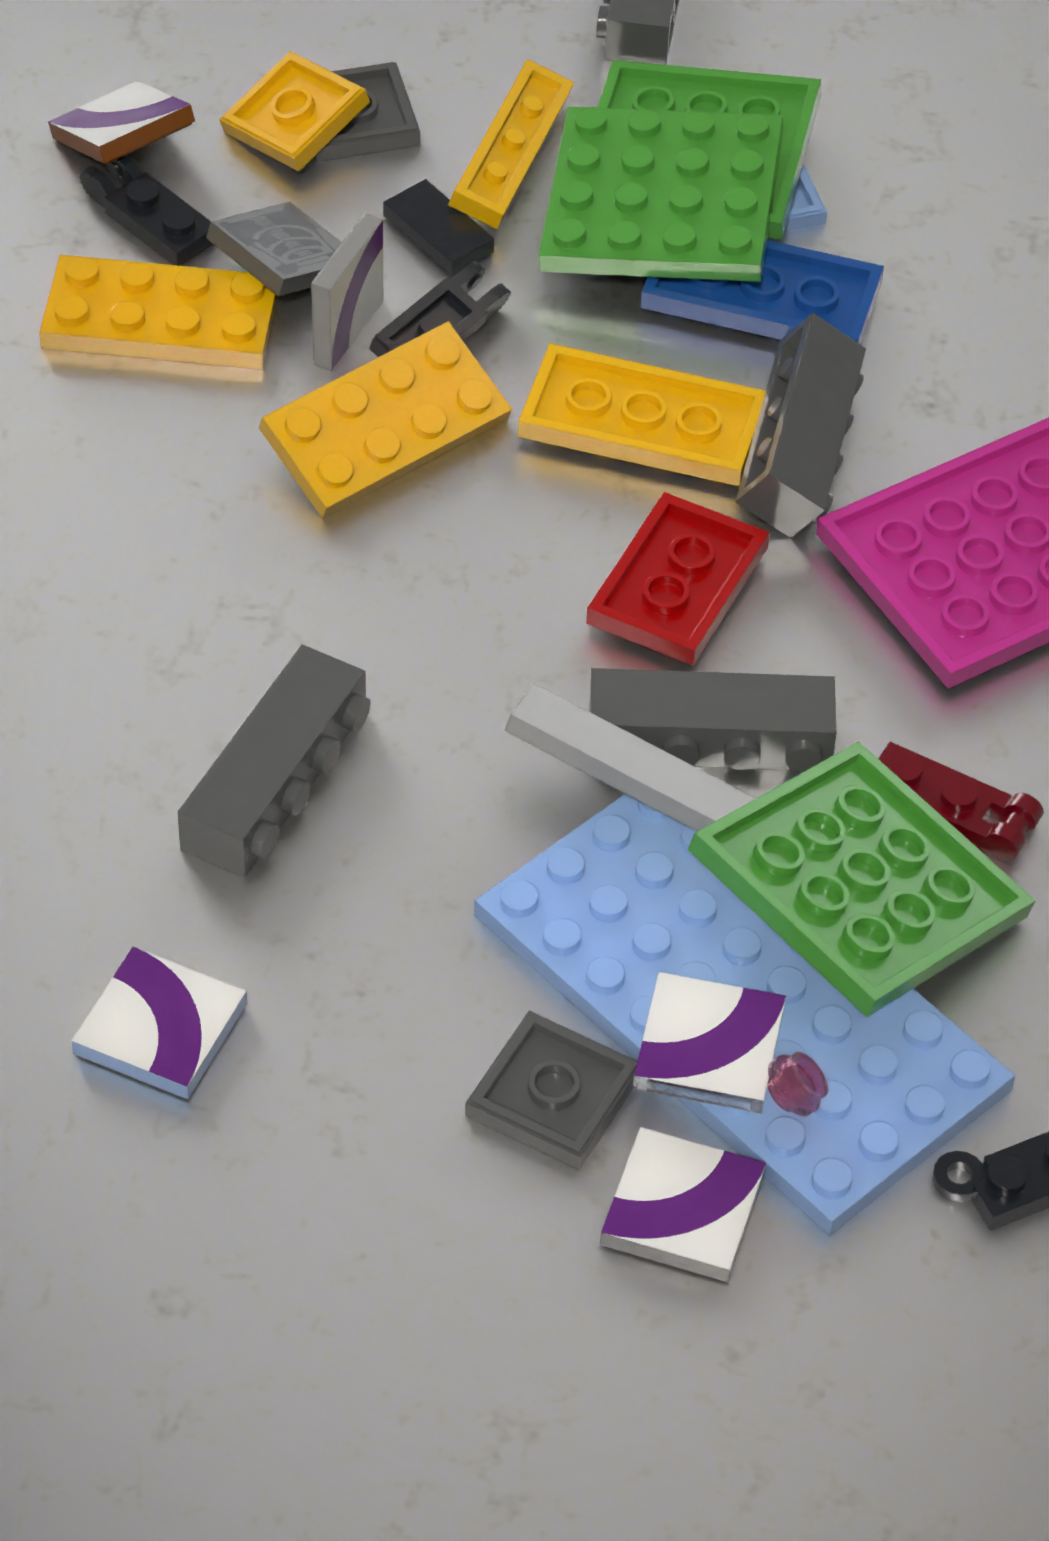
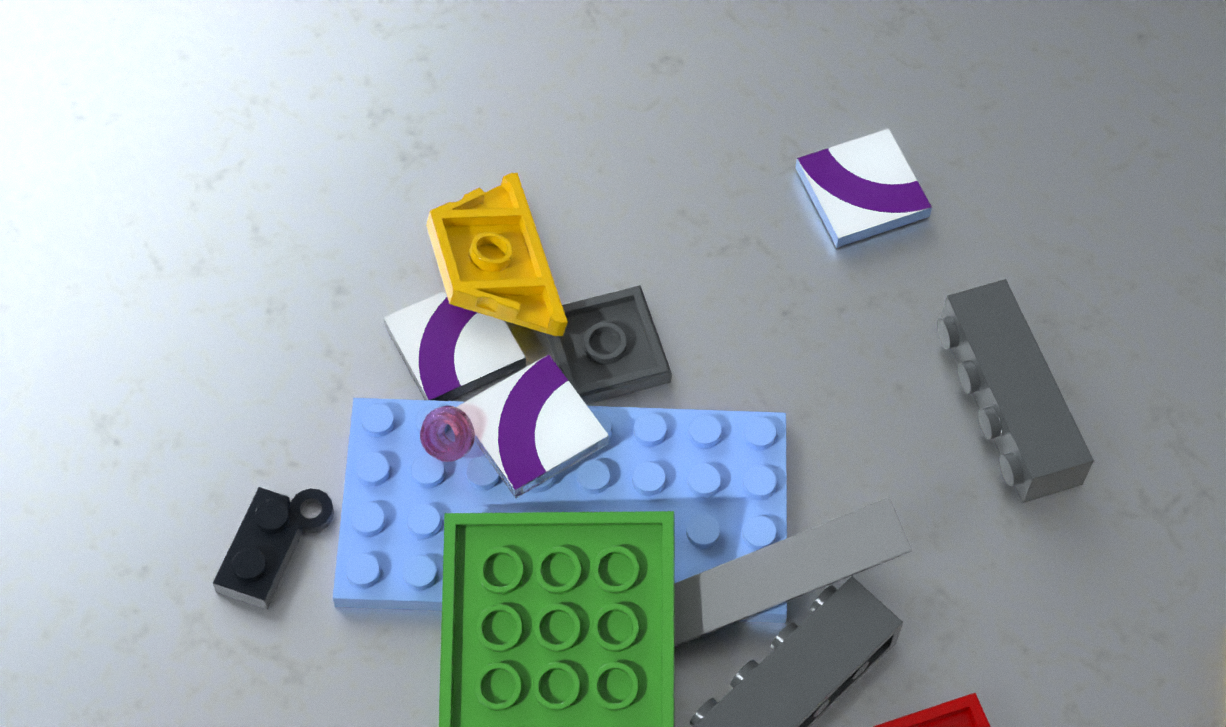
camera: 135 degrees right, 10 degrees up
none -> yellow wing [426,173,568,336]

